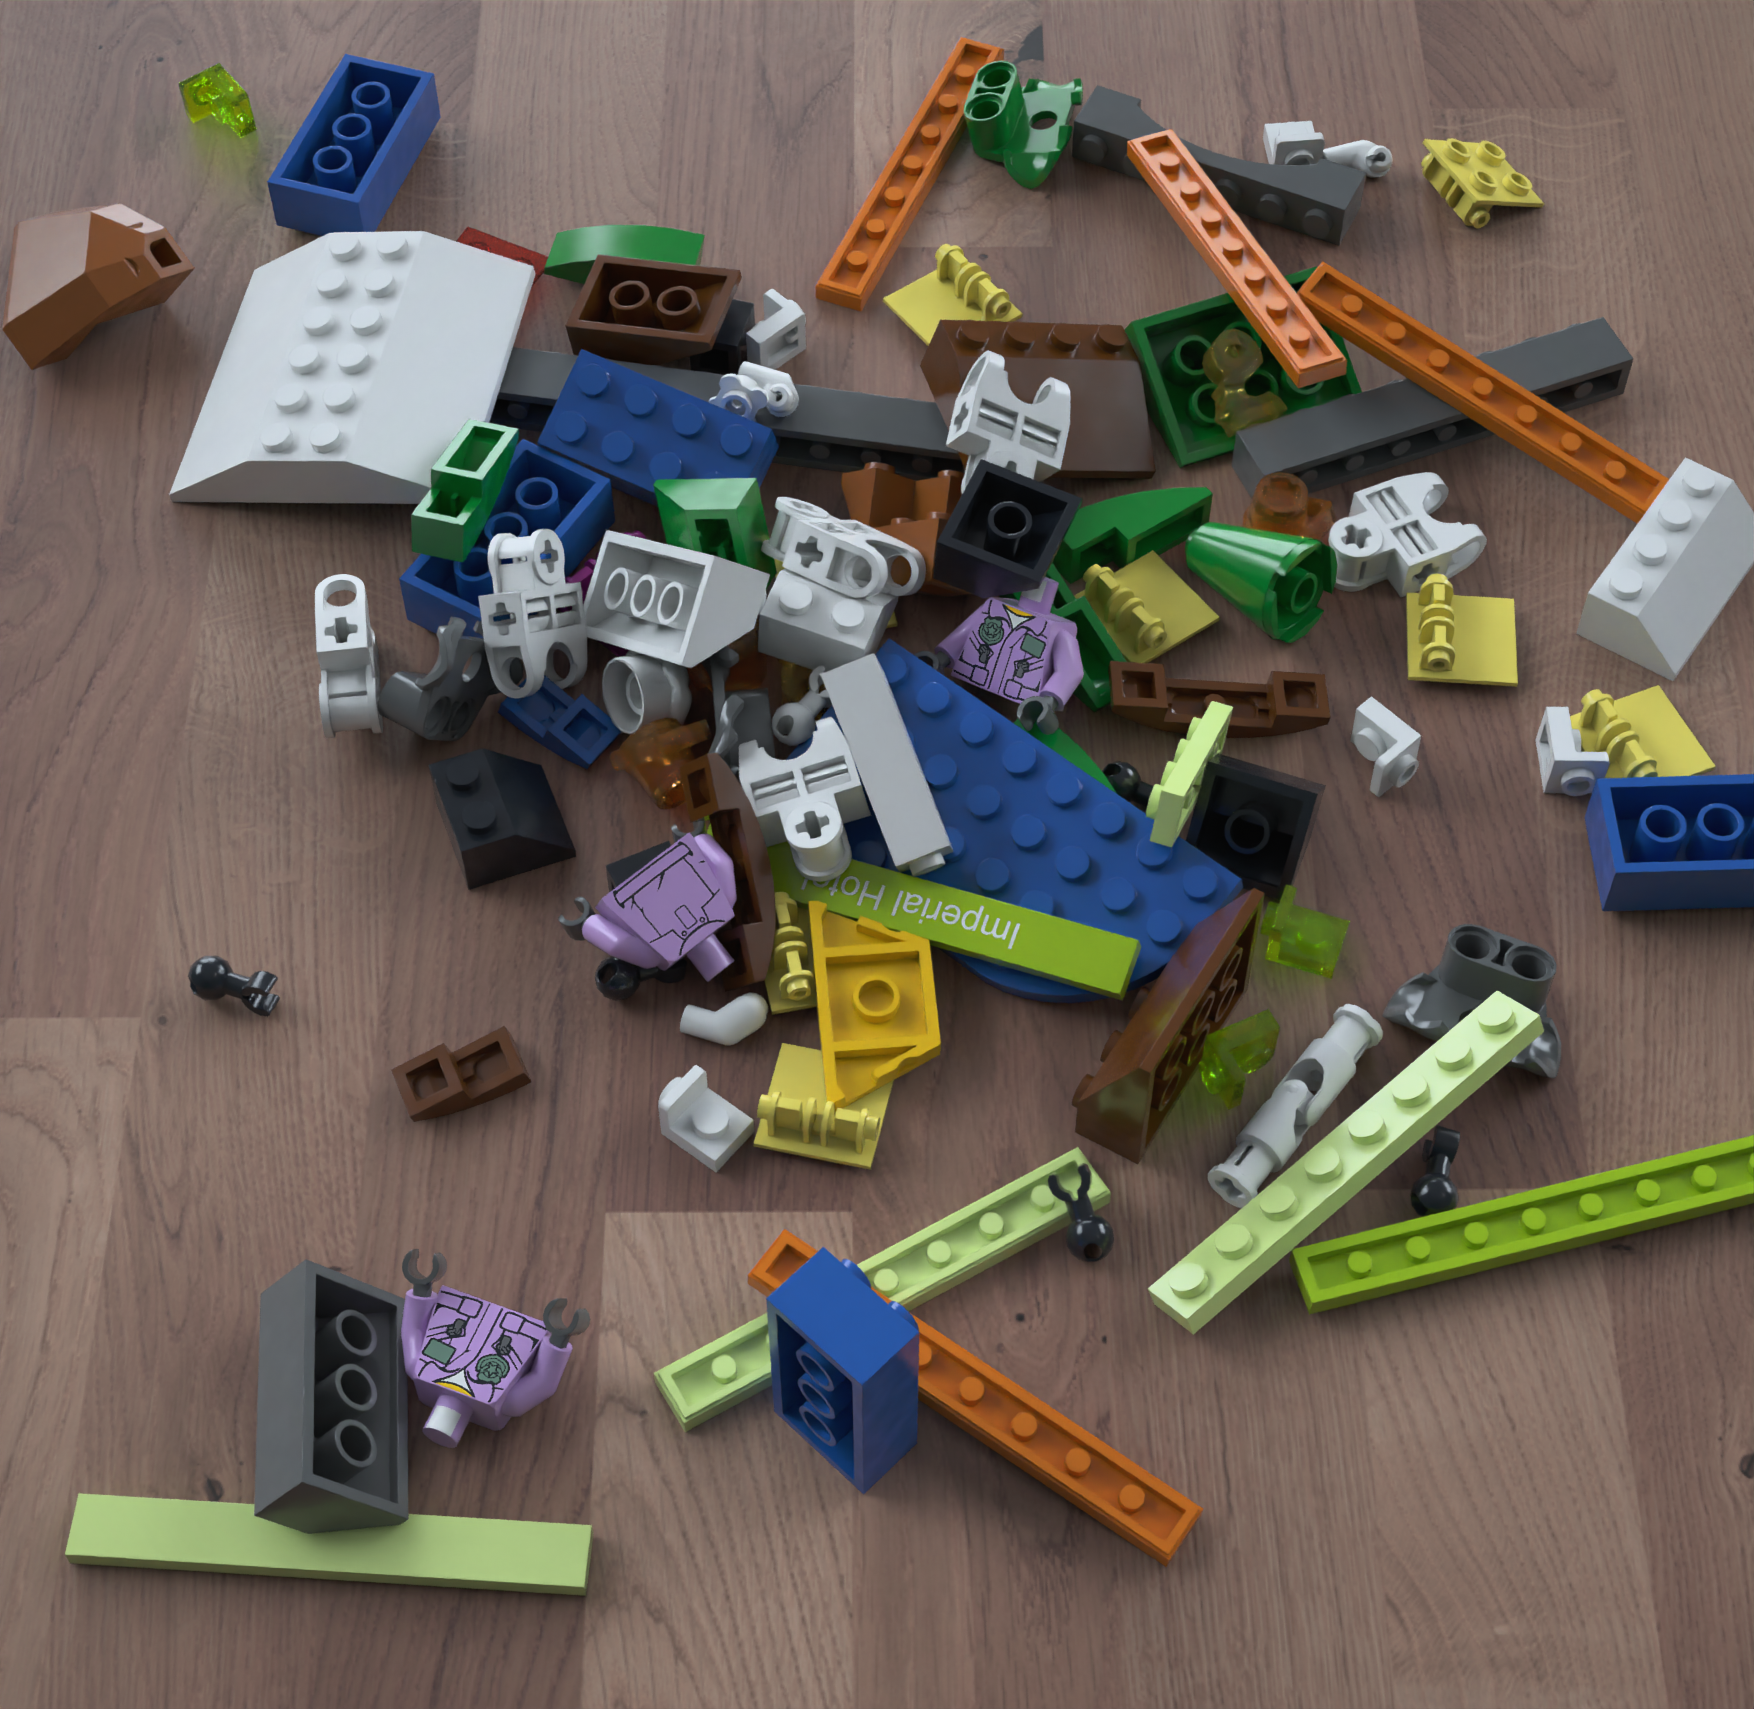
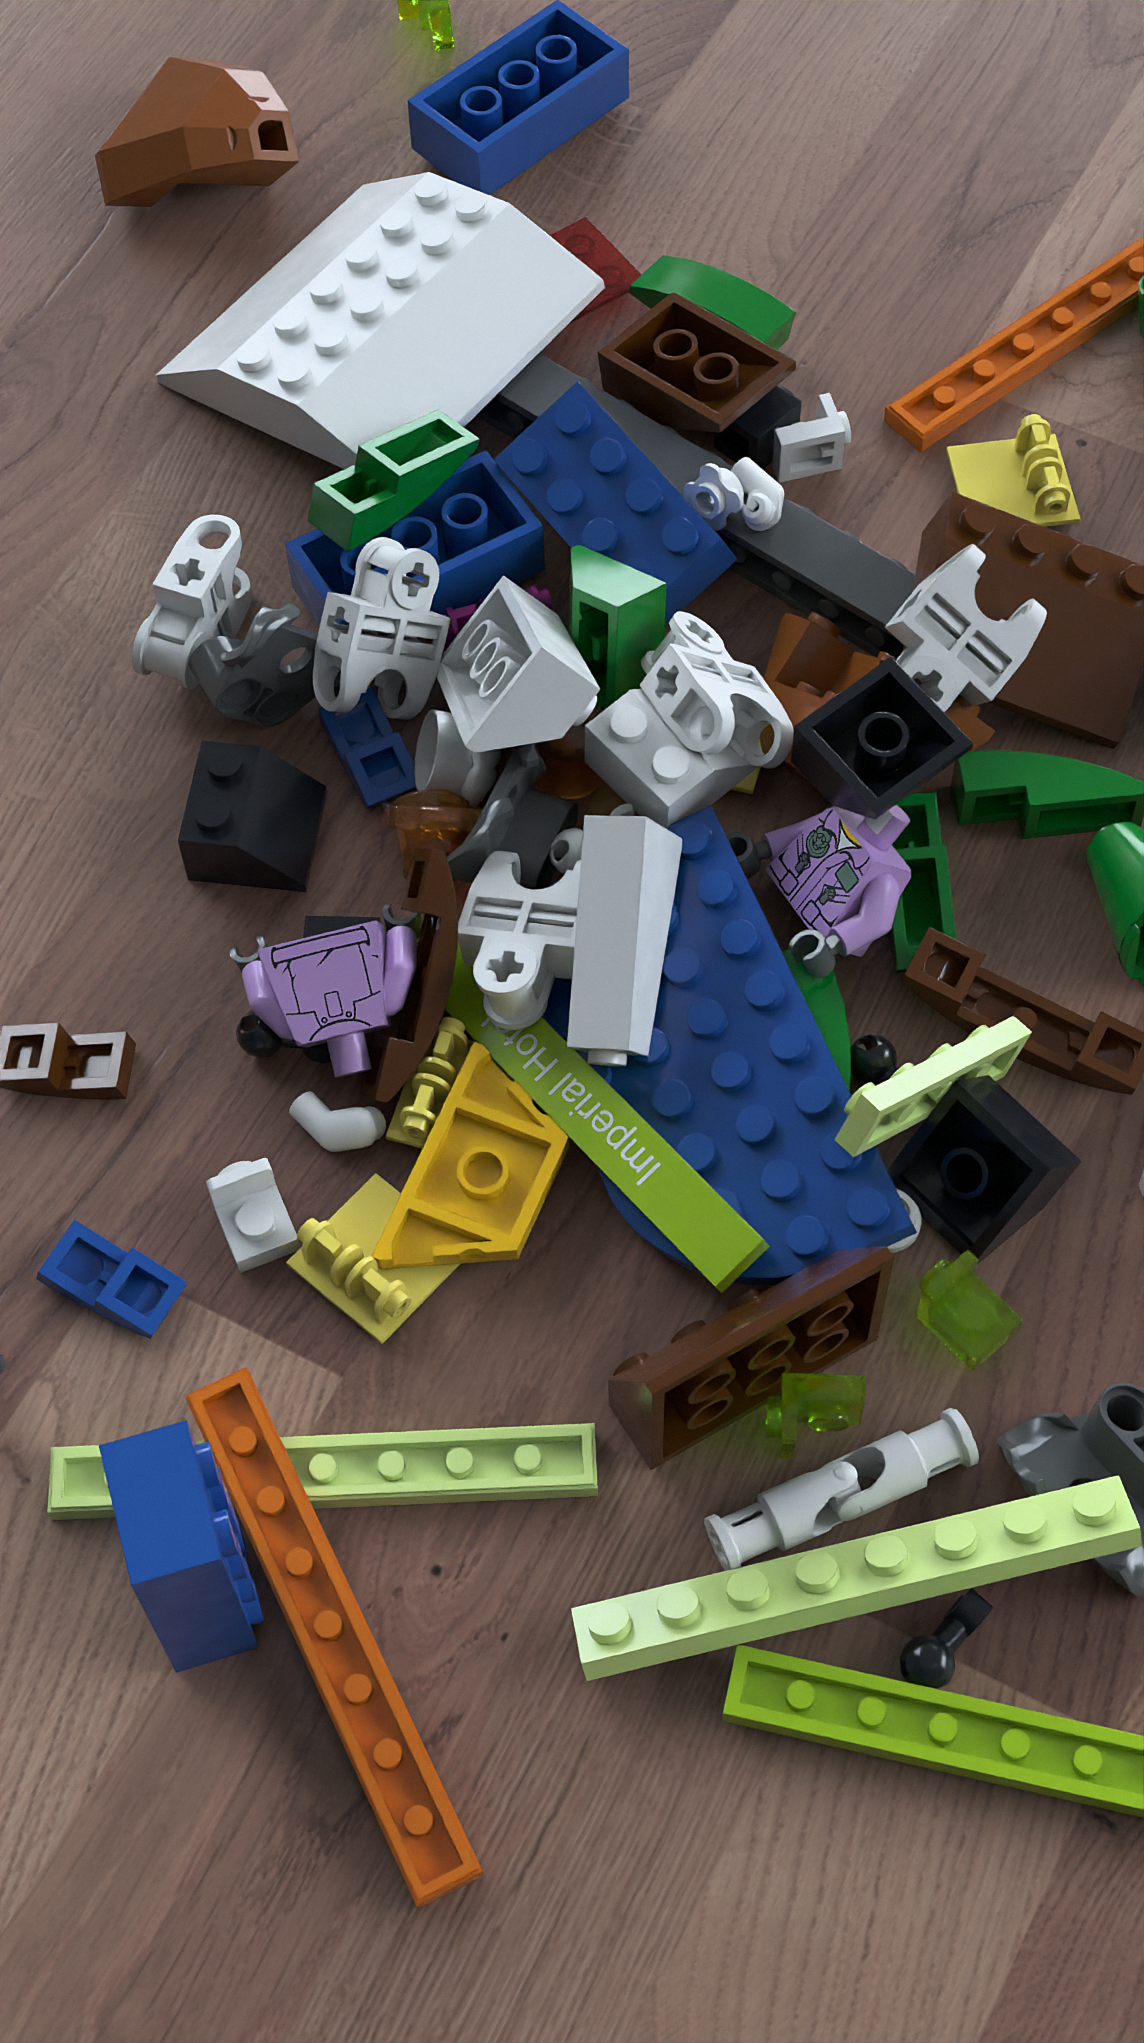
camera: 30 degrees right, 5 degrees up
black arm [1048,1163,1114,1262] -> none
light yellow hinge [1074,550,1220,663] -> none
none -> blue slope [36,1219,188,1339]

